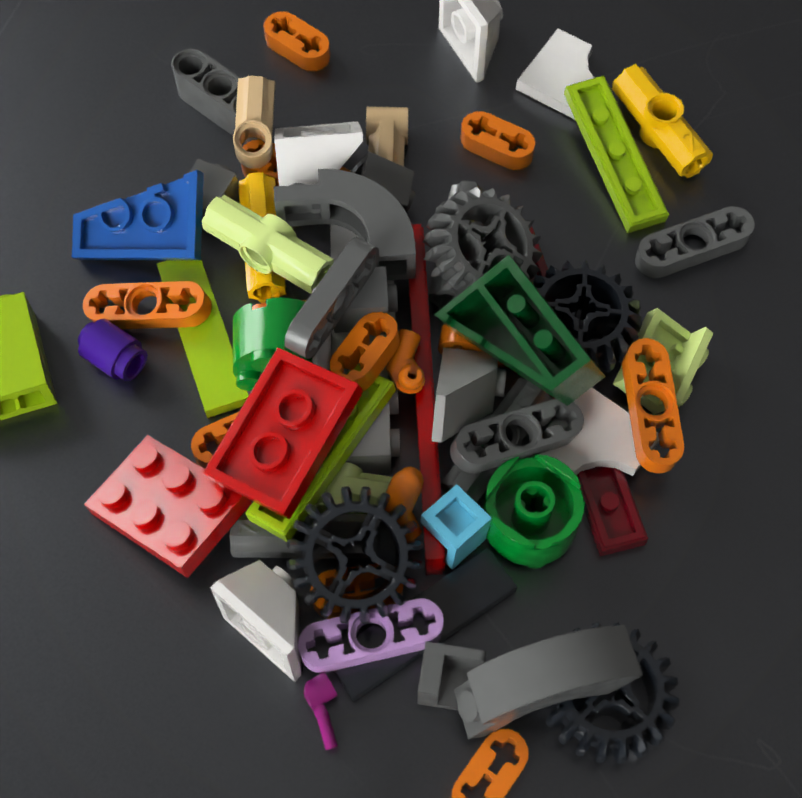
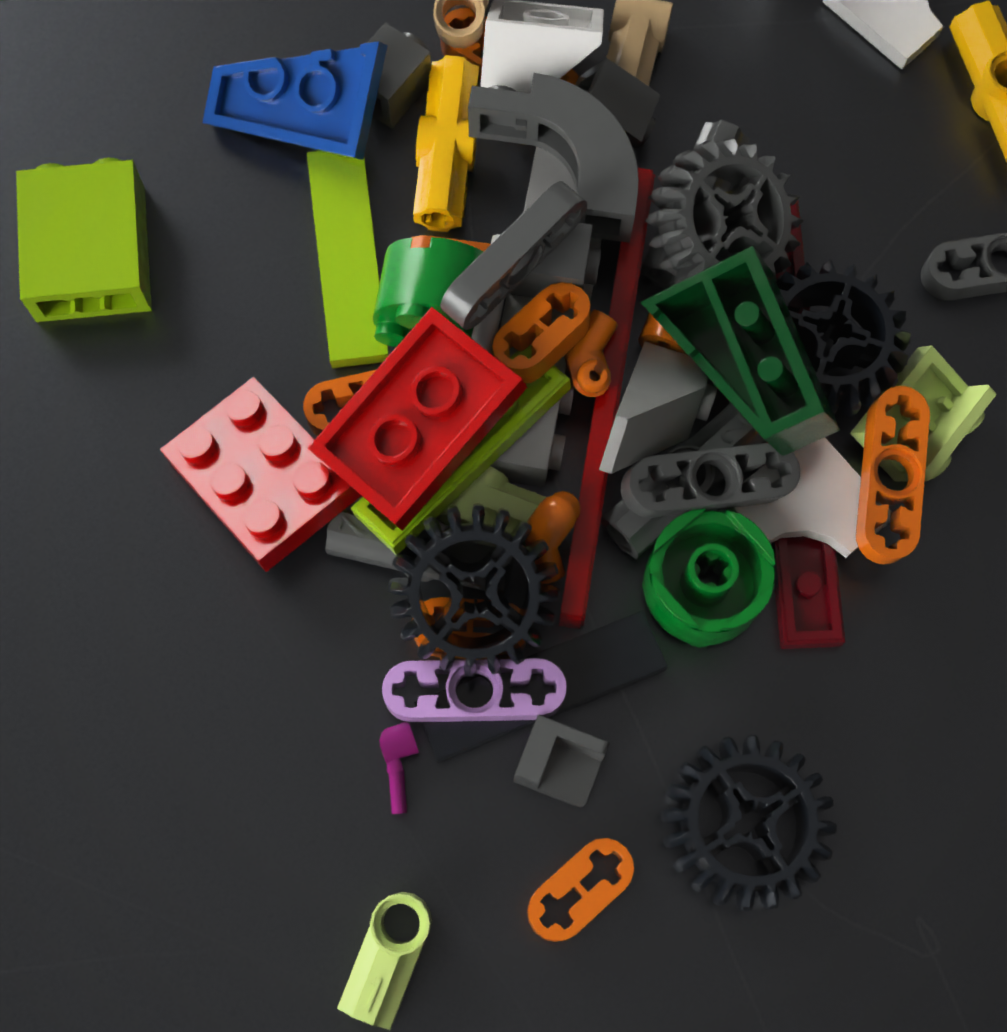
camera: 10 degrees right, 10 degrees up
dark purple brick [78,319,148,381] -> none
orange beam [83,281,212,329] -> none
yellowish green piece [202,195,334,294] -> none
white slope [210,560,302,682] -> none
medium azure panel [420,484,492,569] -> none
dark grey arch [454,625,643,739] -> none
orange beam [461,111,535,170] -> none
lime tile [564,75,669,234] -> none

